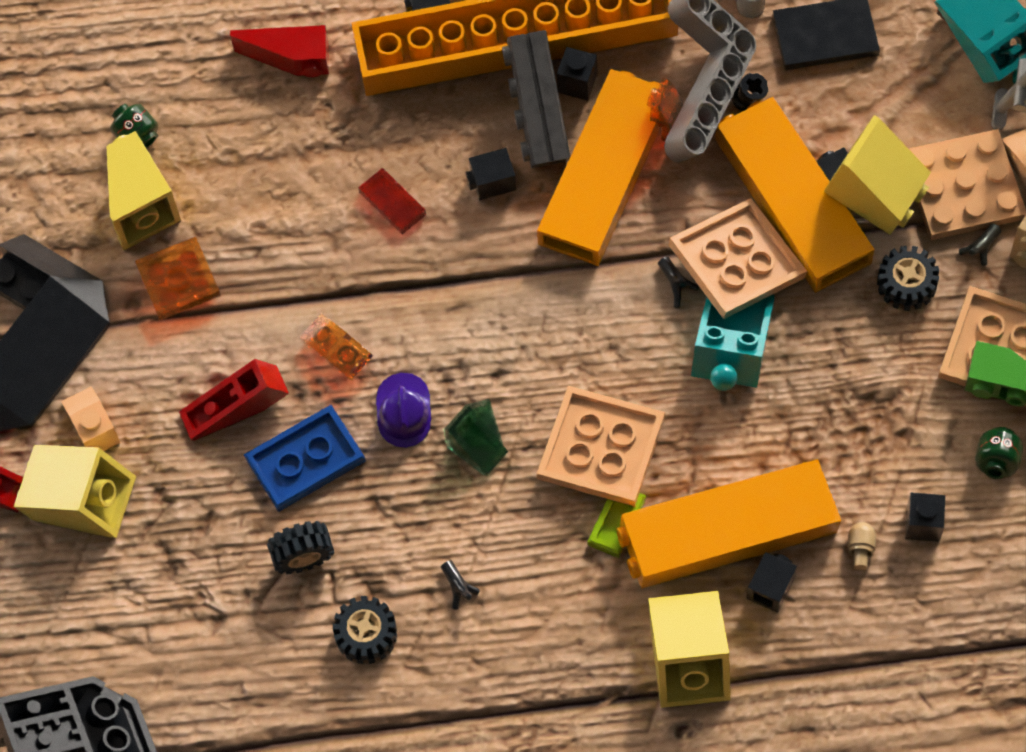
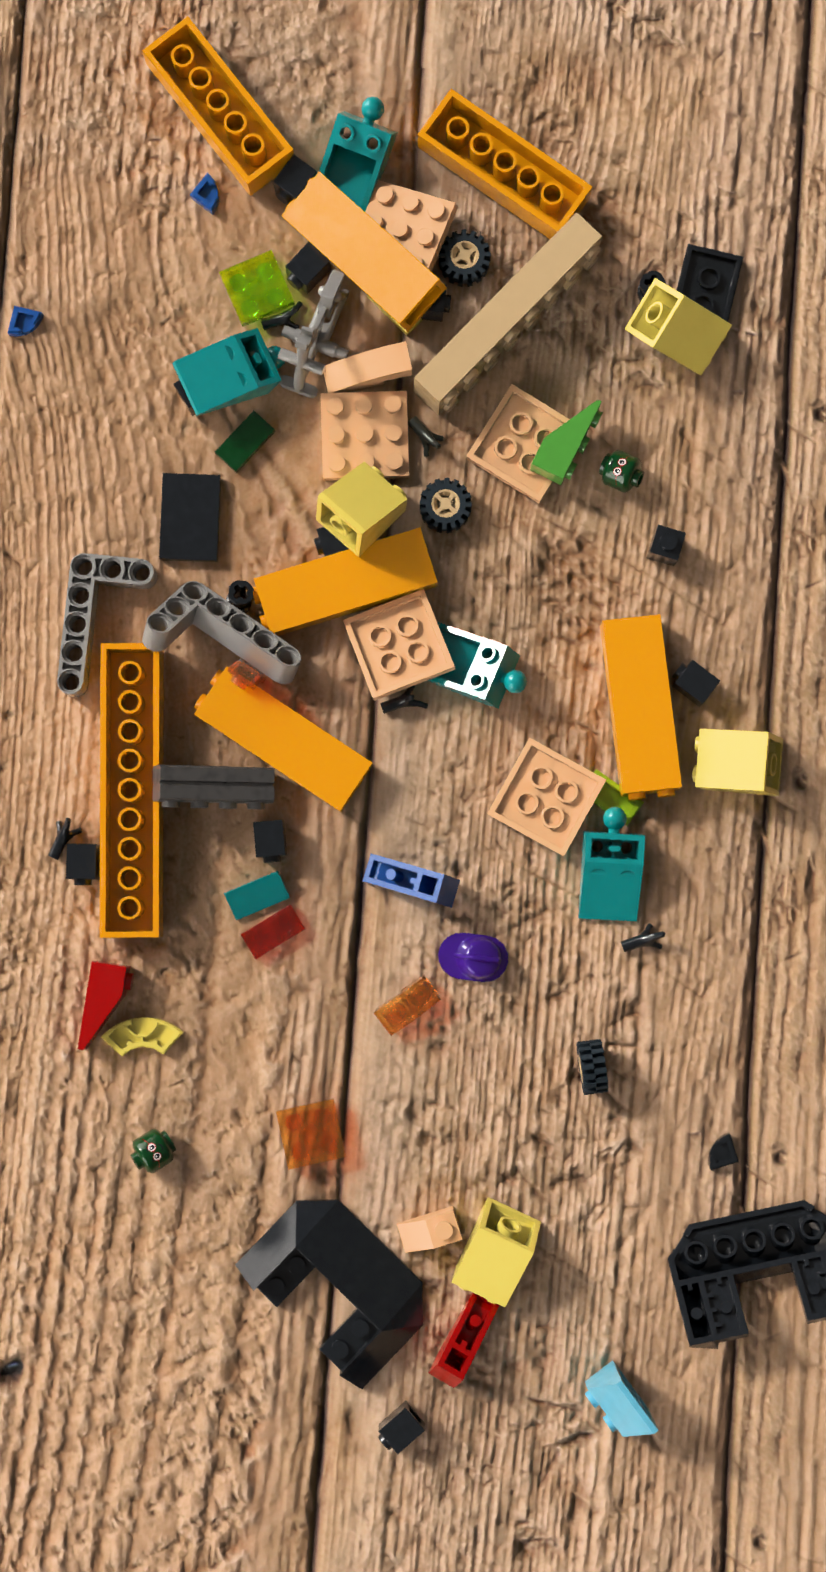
camera: 80 degrees left, 20 degrees up
light yellow slope [106,131,181,250] -> none
red slope [179,359,289,441] -> none
blue tile [244,405,366,512] -> none
black wheel [333,596,397,664] -> none
clear green slope [444,399,508,476] -> none
black brick [557,47,598,101] -> none
tan cylinder [847,522,876,571] -> none
none -> light yellow tile [101,1017,184,1057]
none -> dark green tile [215,410,275,473]
none -> teal slope [224,871,290,920]
none -> blue slope [363,853,460,908]
none -> teal slope [578,807,645,921]
none -> black tile [708,1132,739,1170]

